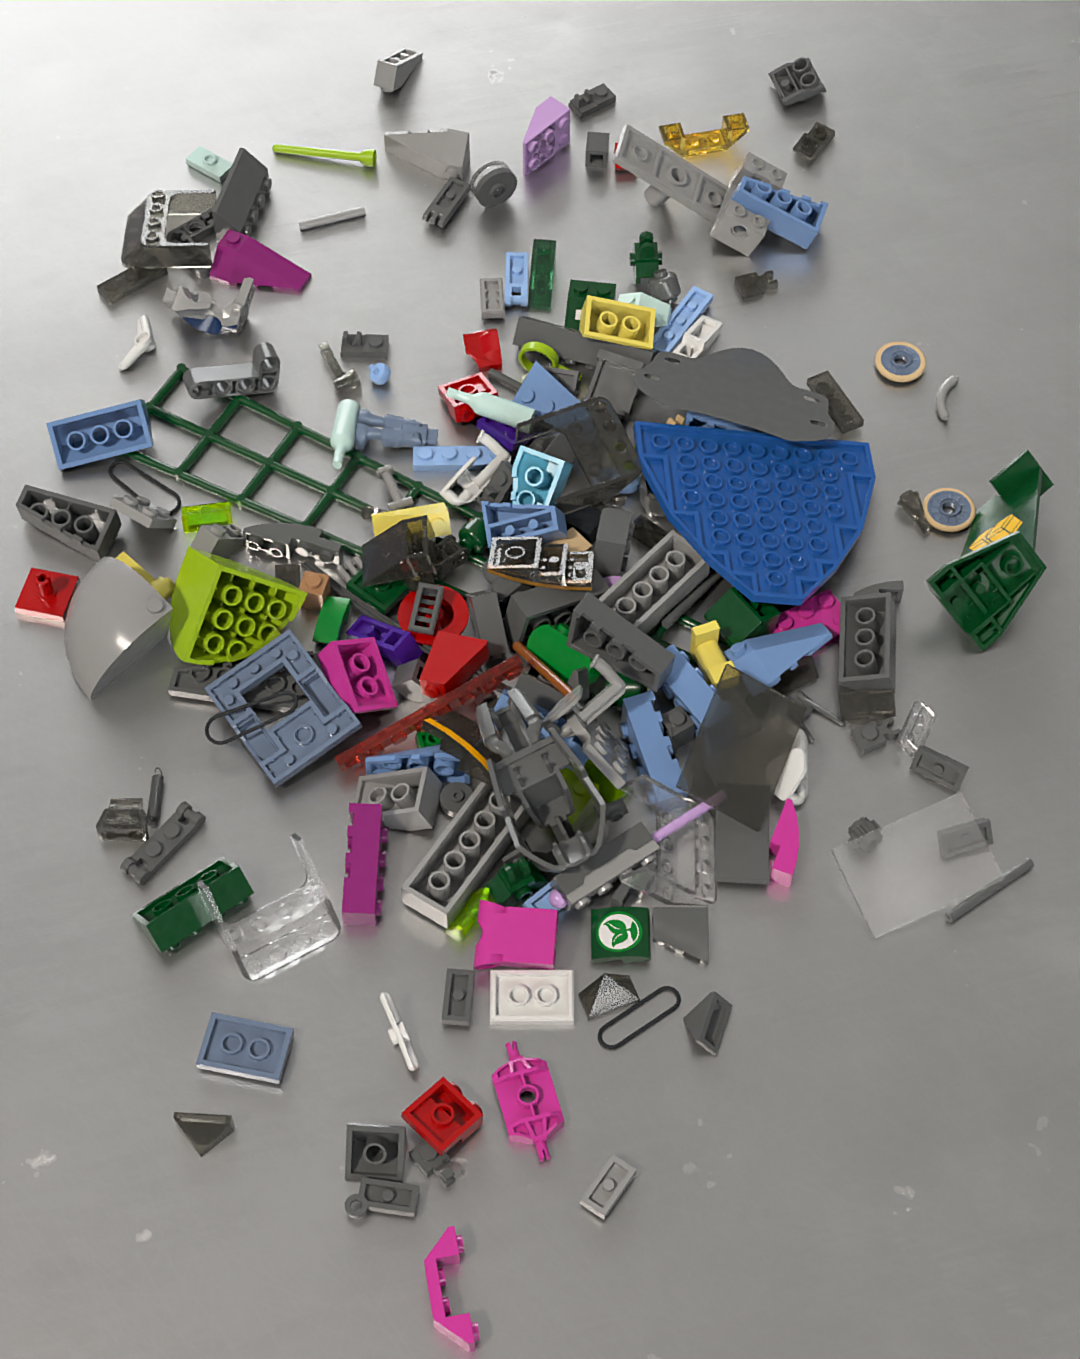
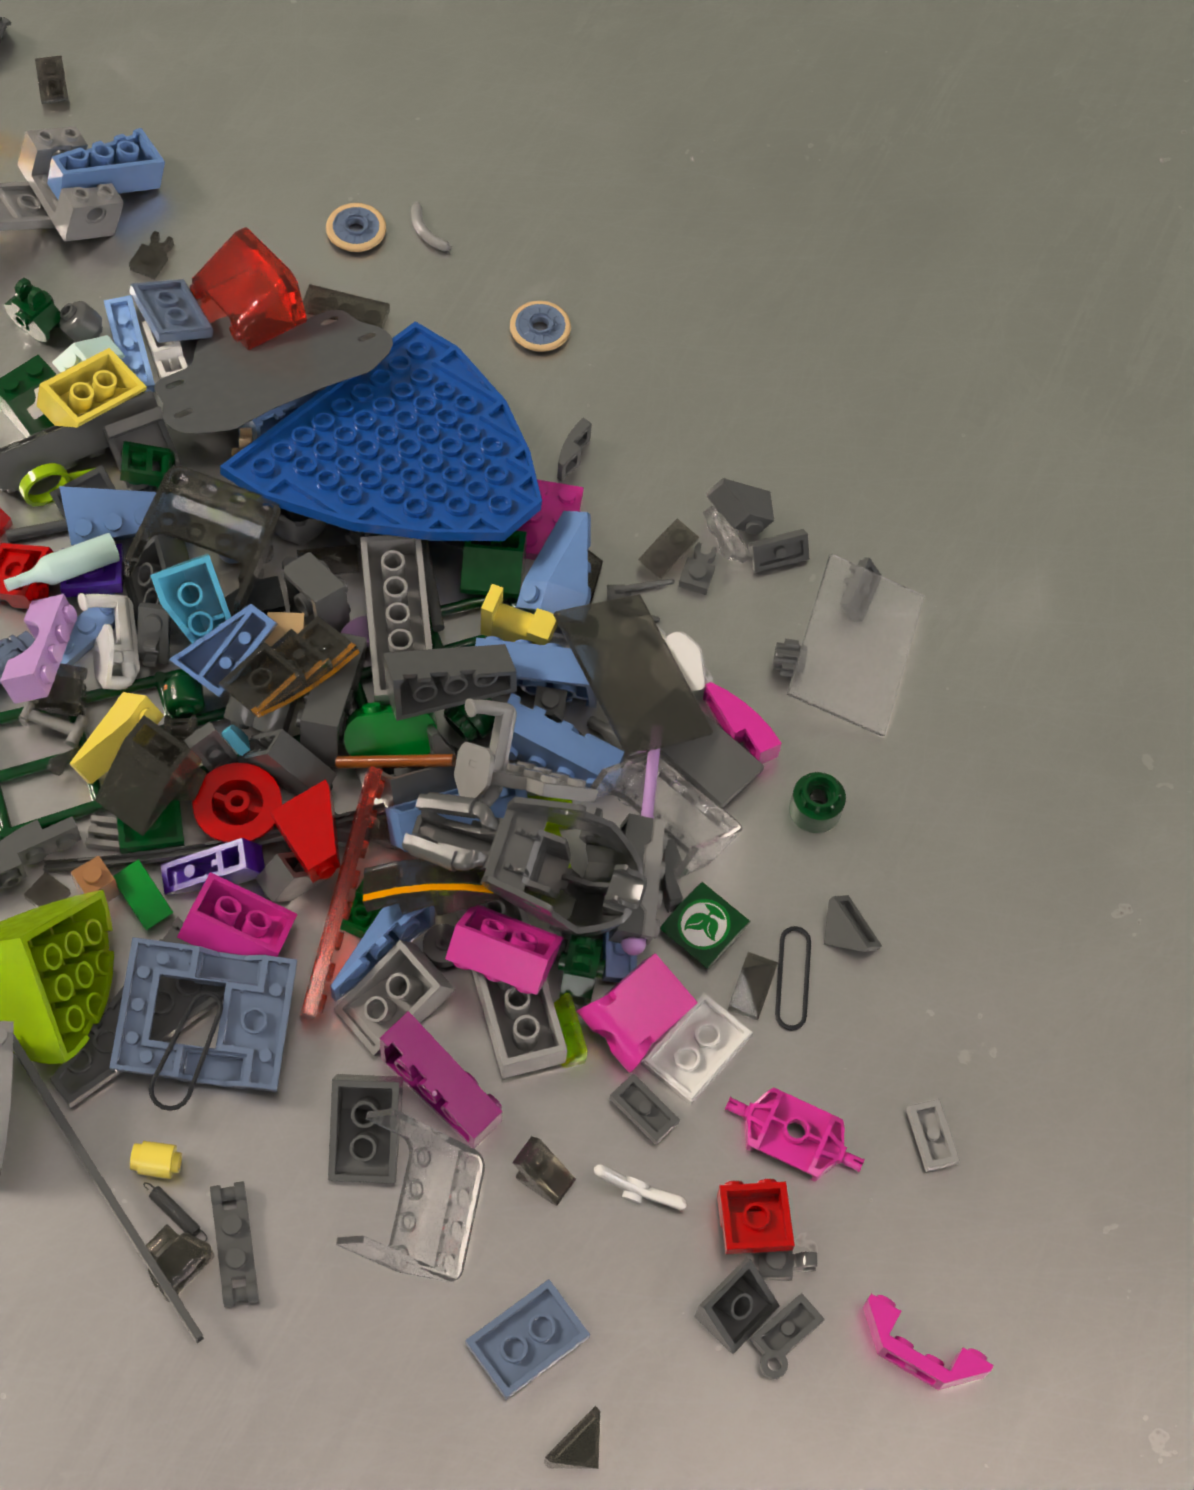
camera: 55 degrees left, 5 degrees up
dark green slope [131,857,254,953] -> none
dark grey slope [408,582,445,636] -> none
dark grey slope [652,907,709,964] -> none
dark grey slope [838,592,896,696] -> none
clear smoke cone [897,490,931,534] -> none
dark green piece [926,449,1054,651] -> none
dark grey piece [945,858,1034,923] -> none
none -> lavender arch [0,594,77,704]
none -> dark grey piece [13,1033,204,1343]
none -> clear smoke piece [30,663,88,717]
none -> dark green plate [120,441,175,493]
none -> sand blue tile [130,279,213,343]
none -> light yellow brick [130,1141,182,1179]
none -> dark grey plate [184,721,238,772]
none -> clear red windscreen [190,227,307,350]
none -> medium azure tile [222,724,250,756]
none -> dark grey slope [328,1074,403,1183]
none -> dark pink slope [445,903,563,995]
none -> clear smoke slope [512,1136,576,1206]
none -> dark grey slope [706,478,774,535]
none -> dark green piece [789,772,846,833]

